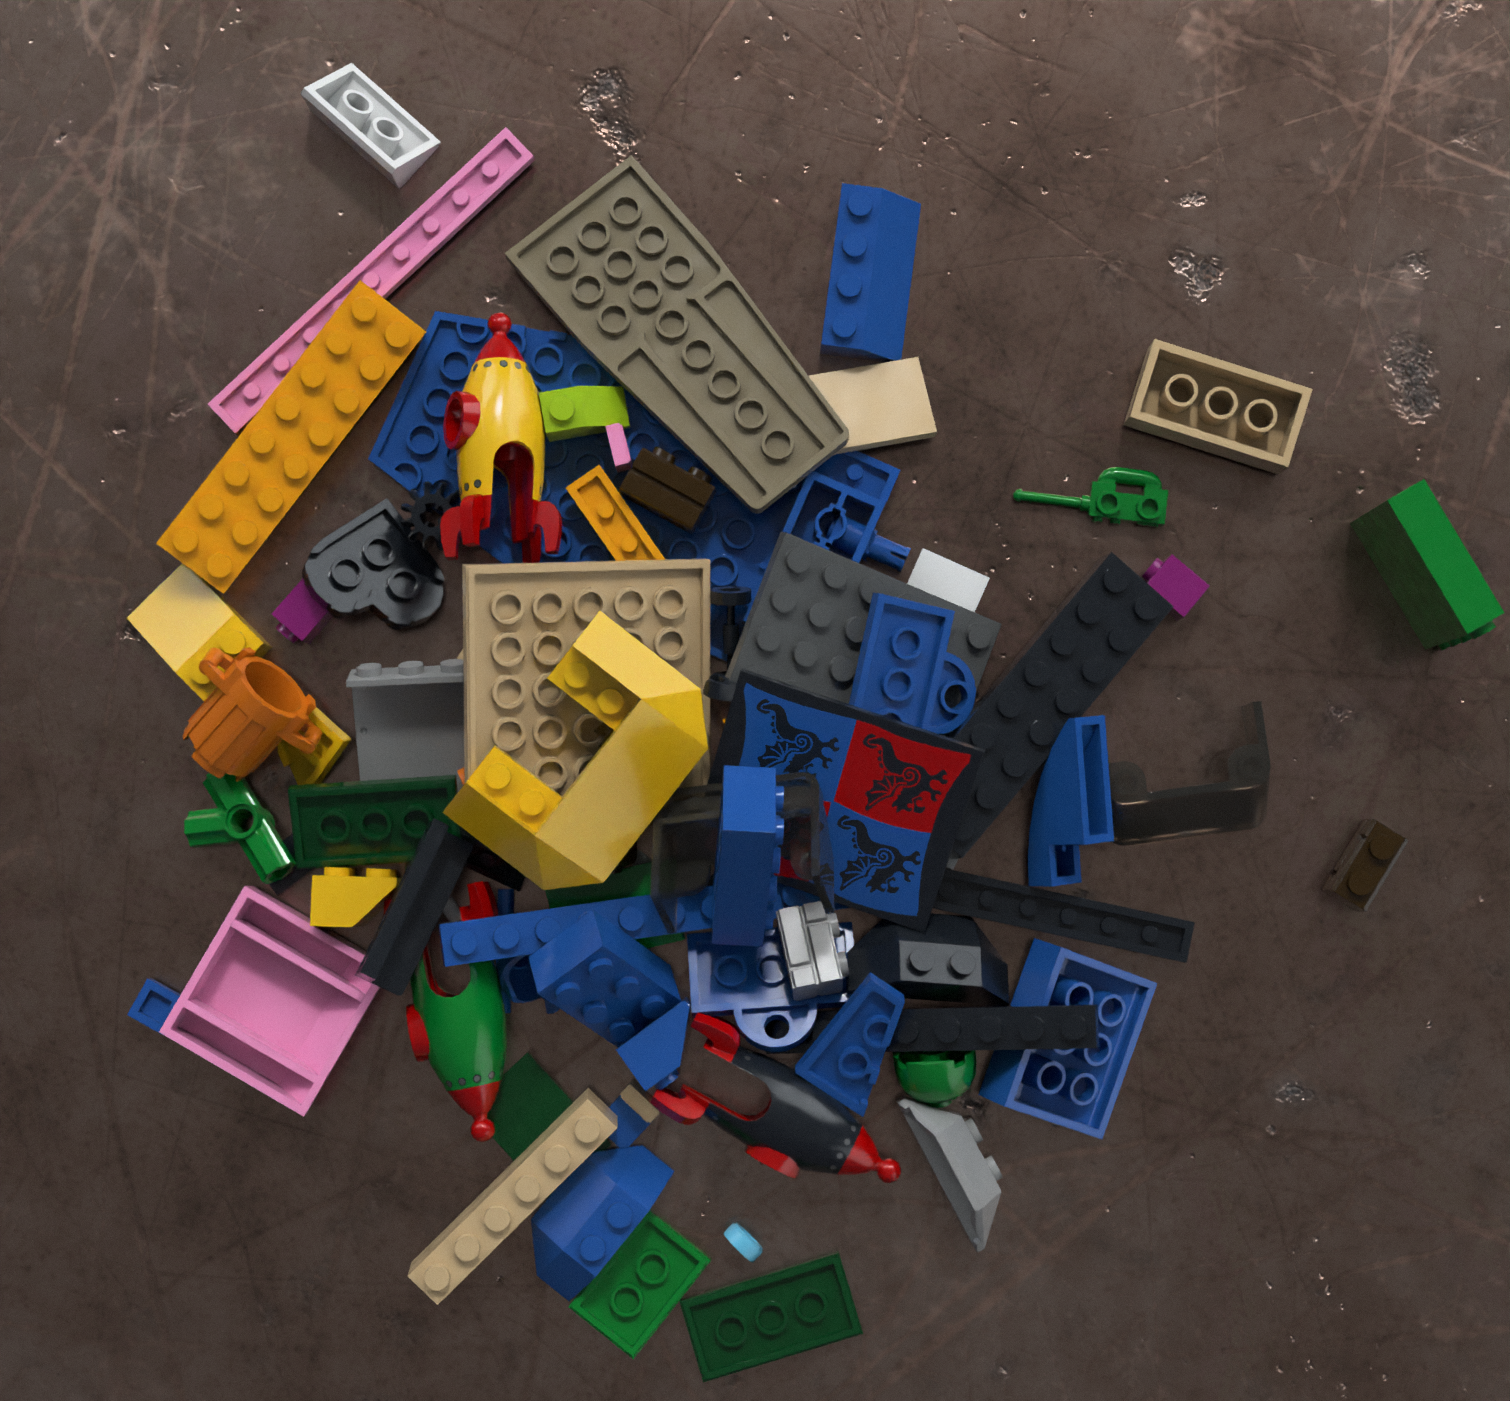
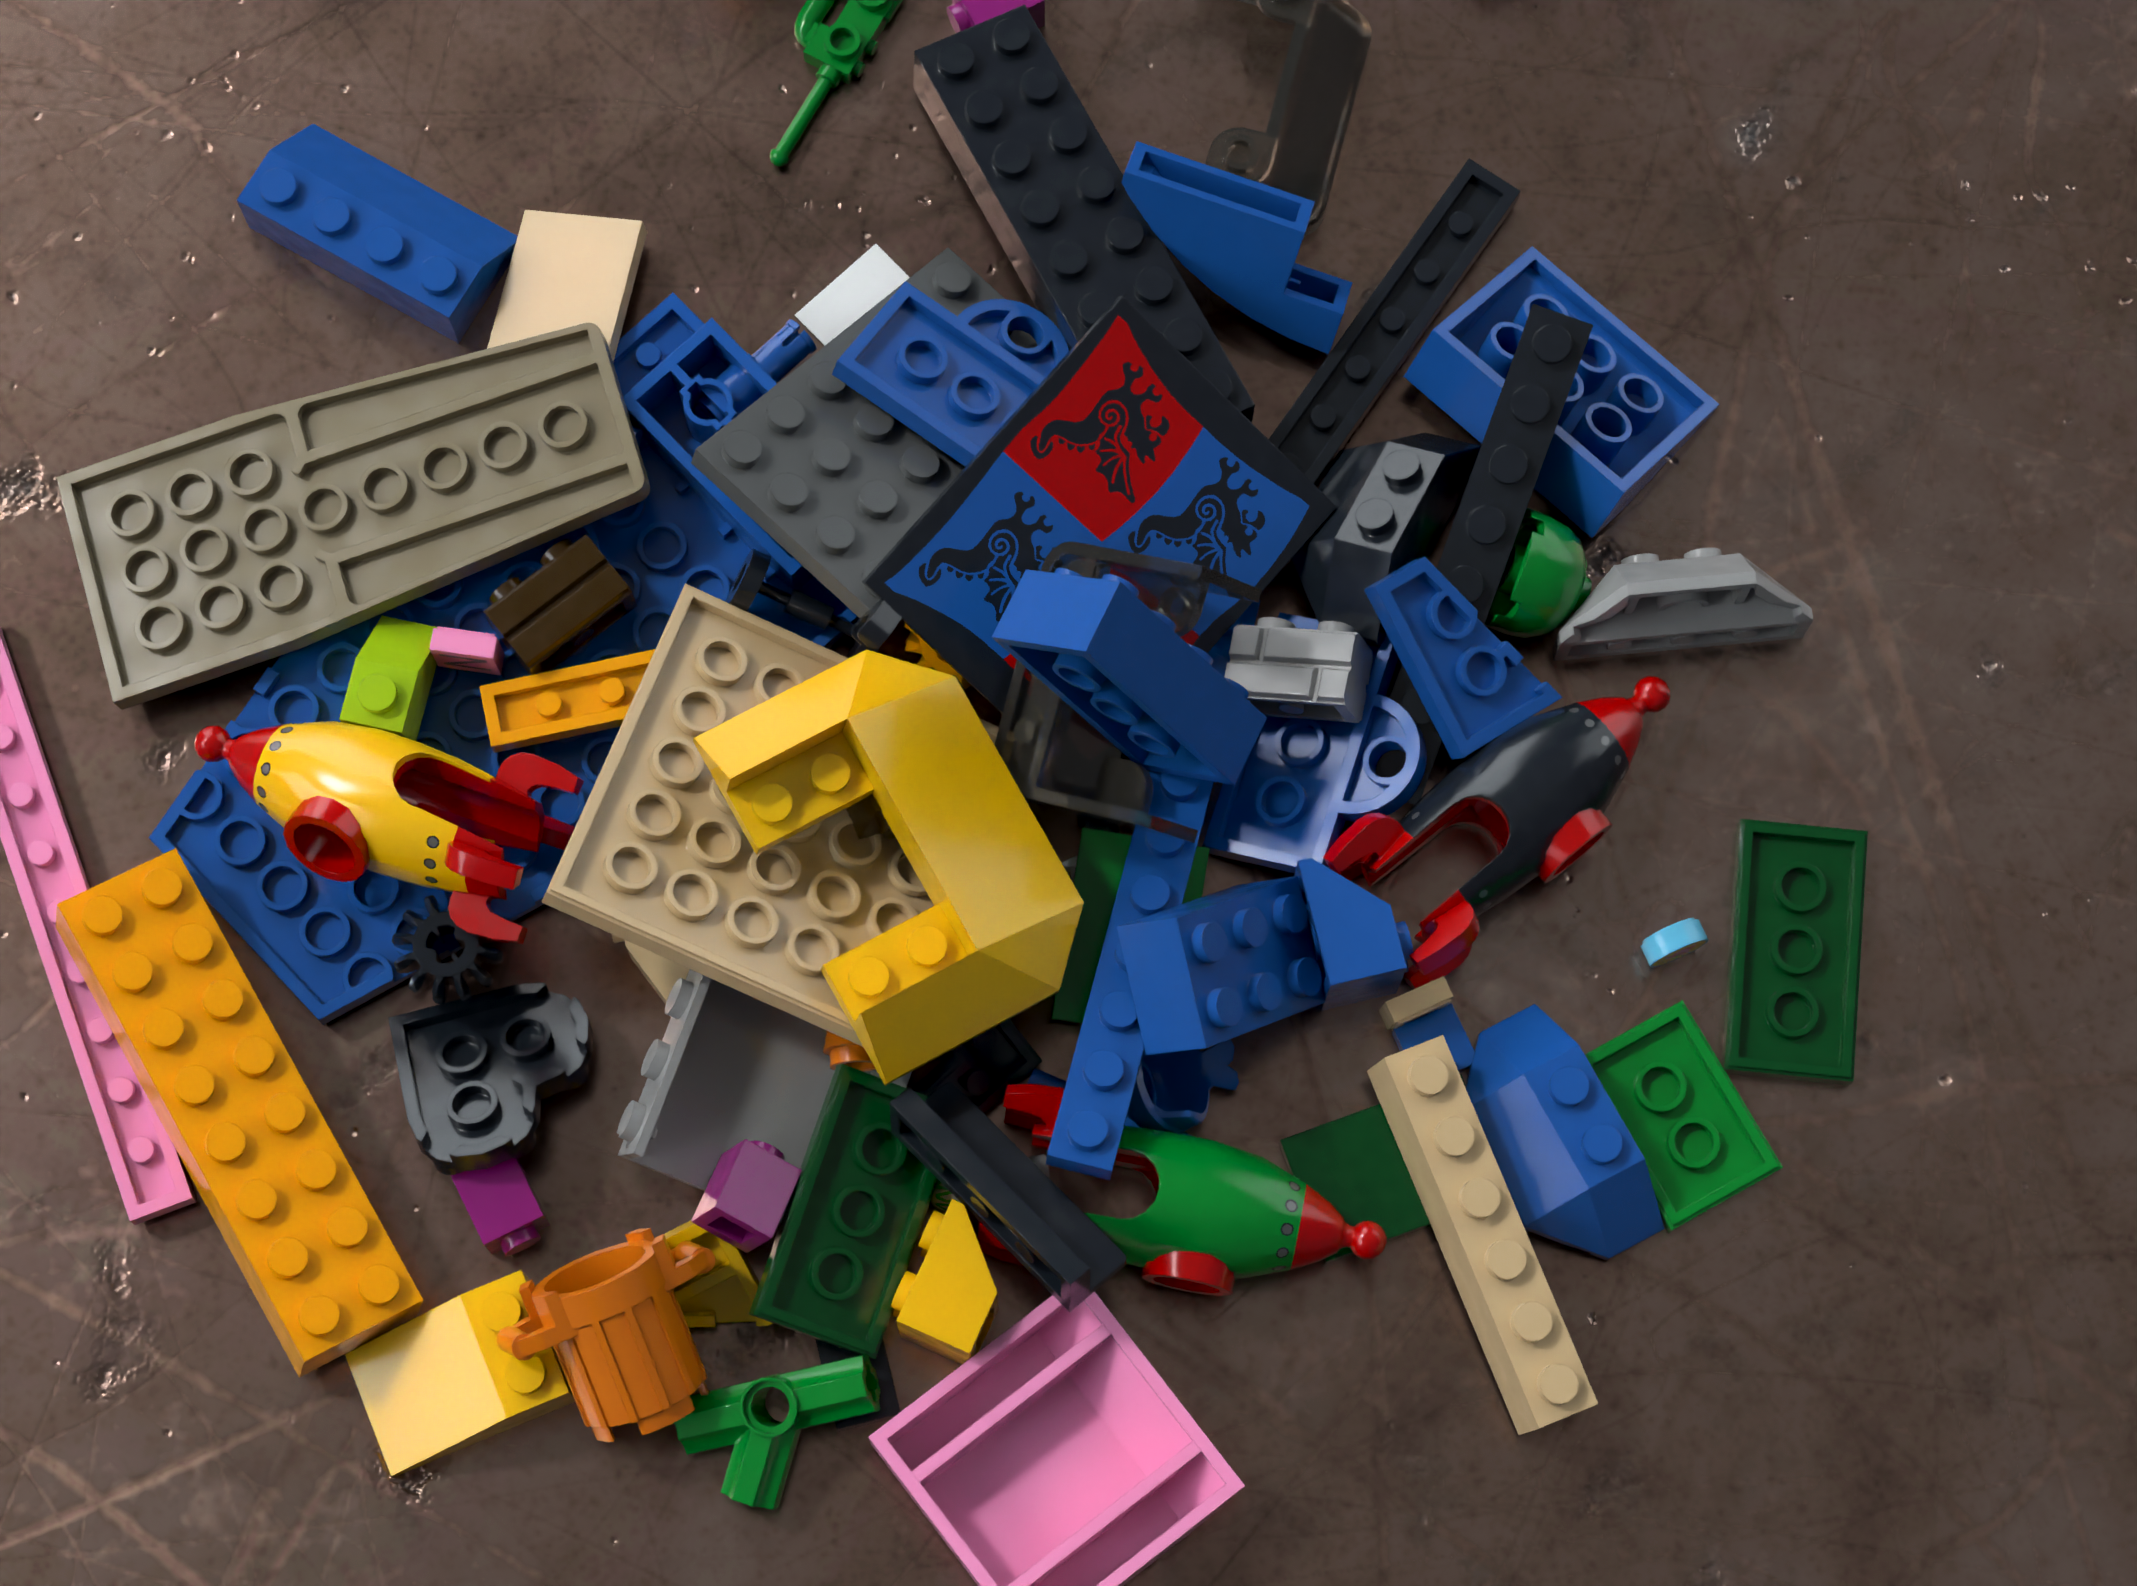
camera: 70 degrees left, 10 degrees down
none -> magenta brick [691,1139,802,1253]

